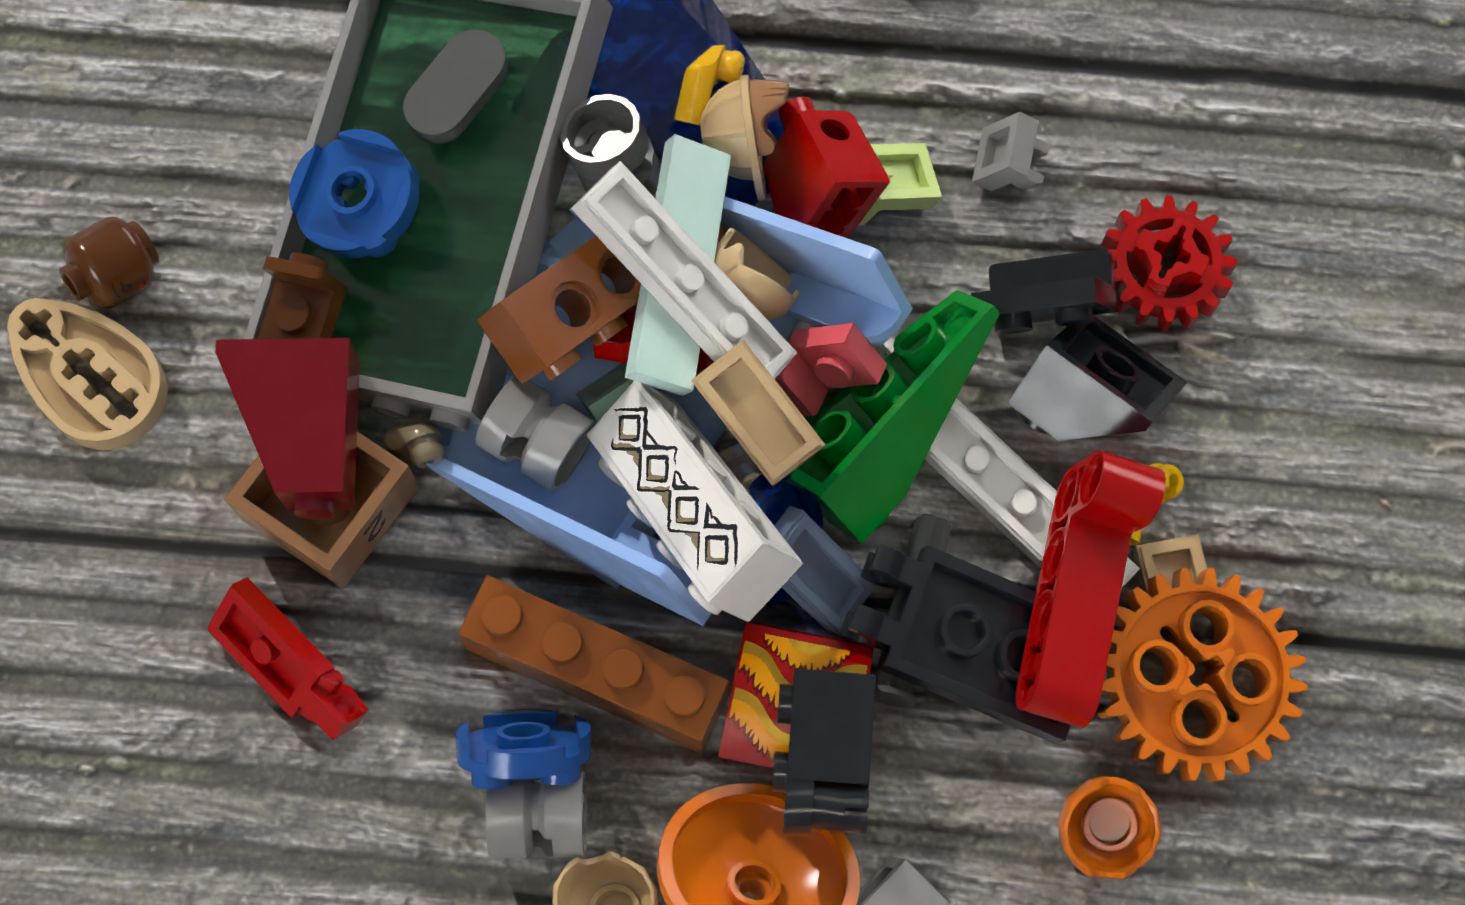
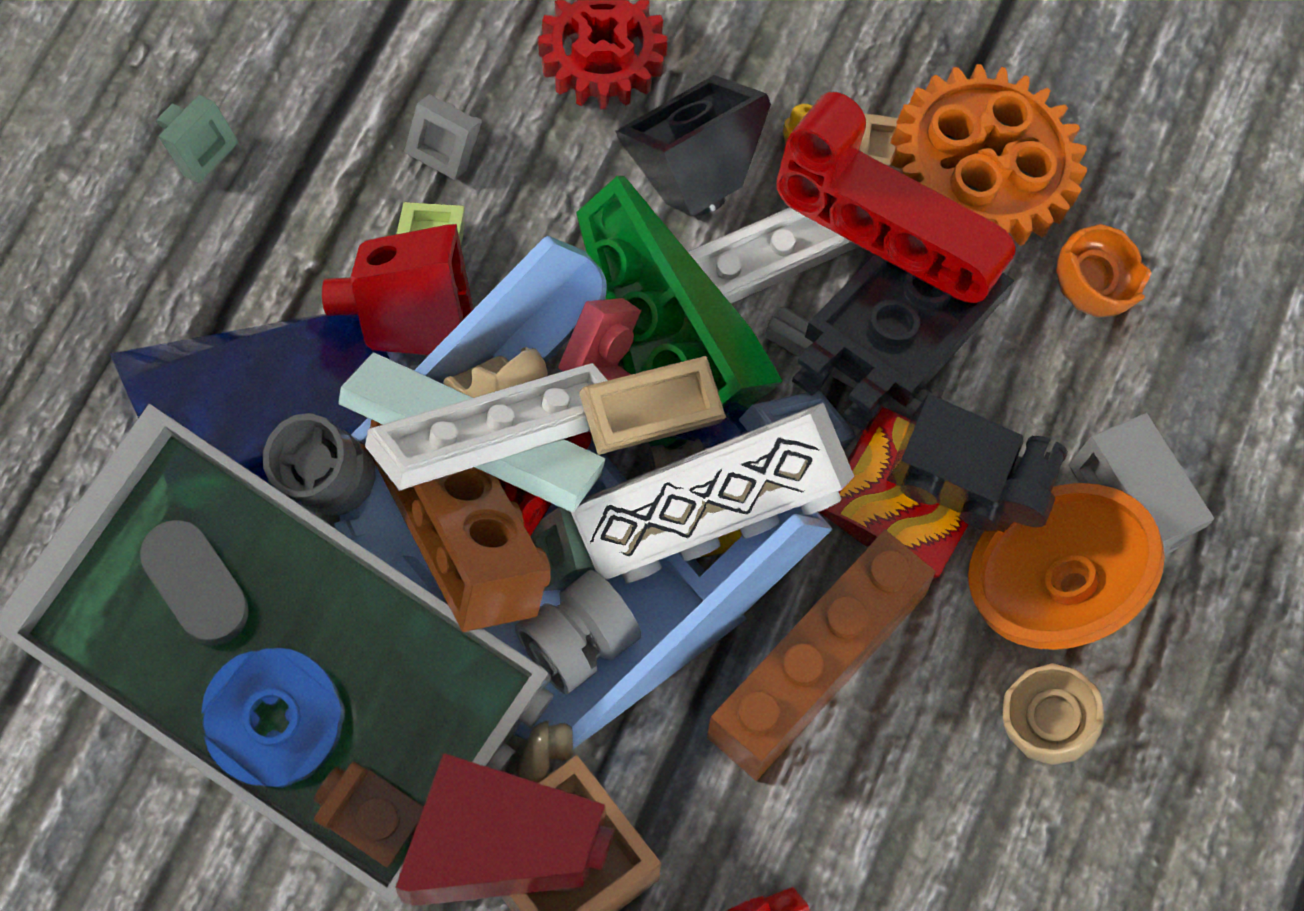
camera: 75 degrees left, 5 degrees down
blue plate [455,709,591,790] -> none
light grey wheel [486,770,587,859] -> none
yellow arm [674,45,745,125] -> none
tan piece [700,75,789,201] -> none
black bracket [971,249,1117,334] -> none

